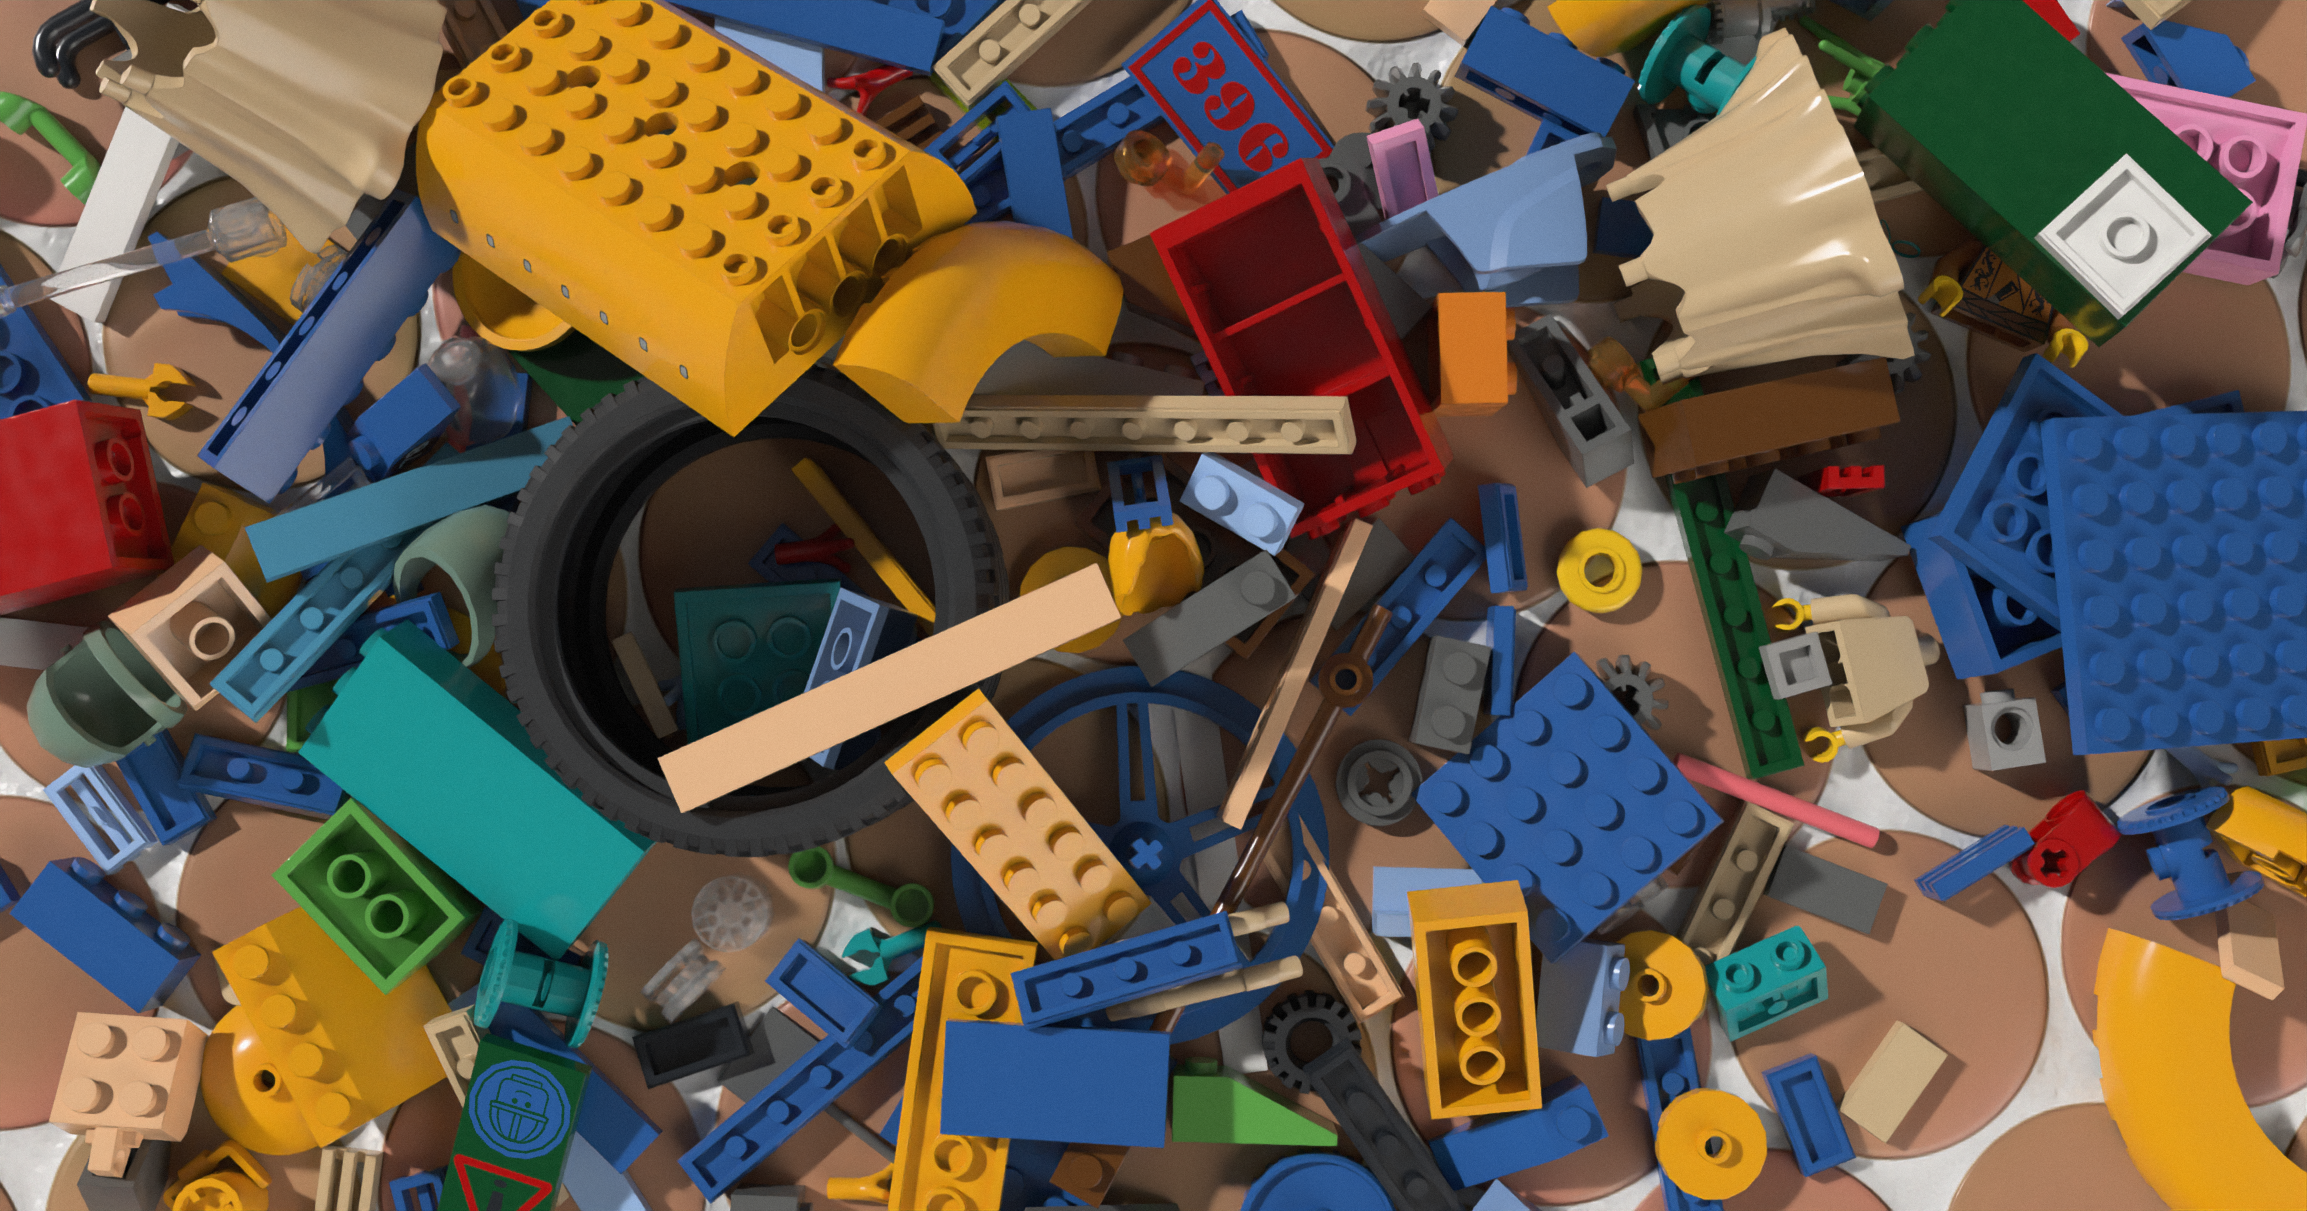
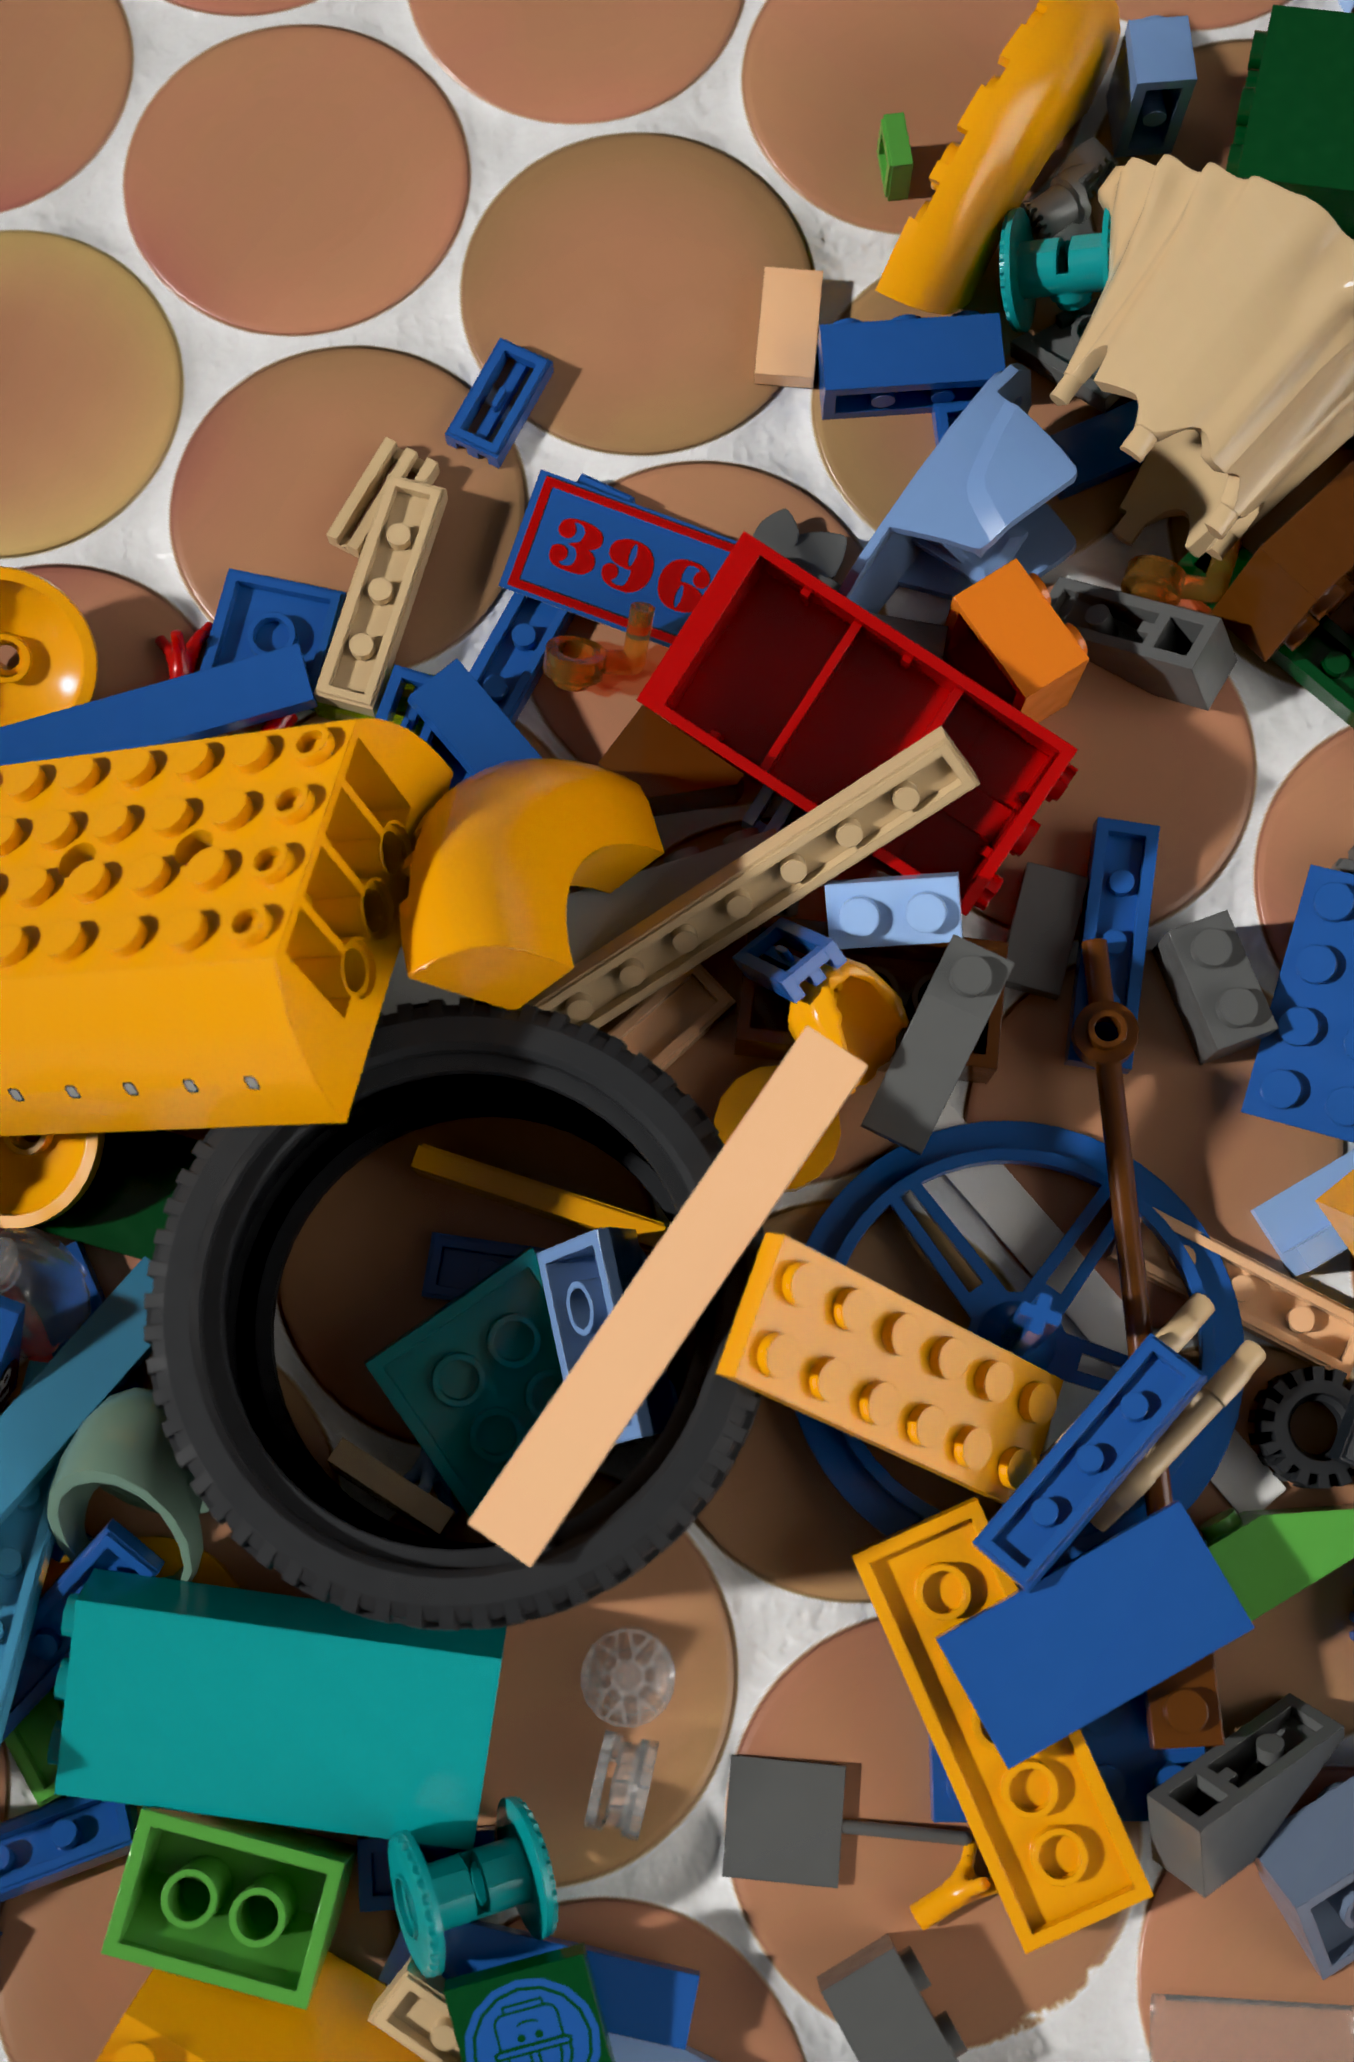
camera: 30 degrees left, 10 degrees down
black tile [632,1001,755,1089] -> none
blue tile [677,956,923,1204] -> none
blue tile [765,938,884,1050] -> none
red bar [775,523,855,574] -> none
bright green bar [788,847,935,928] -> none
teal bar [841,920,943,986] -> none
light nougat tile [1216,518,1373,829] -> none
dark grey gear [1335,739,1422,826] -> none
dark grey gear [1365,62,1458,153] -> none
bright pink tile [1366,118,1438,220] -> none
blue tile [1478,483,1528,593] -> none
blue tile [1483,606,1516,716] -> none
yellow piece [1557,528,1643,614] -> none

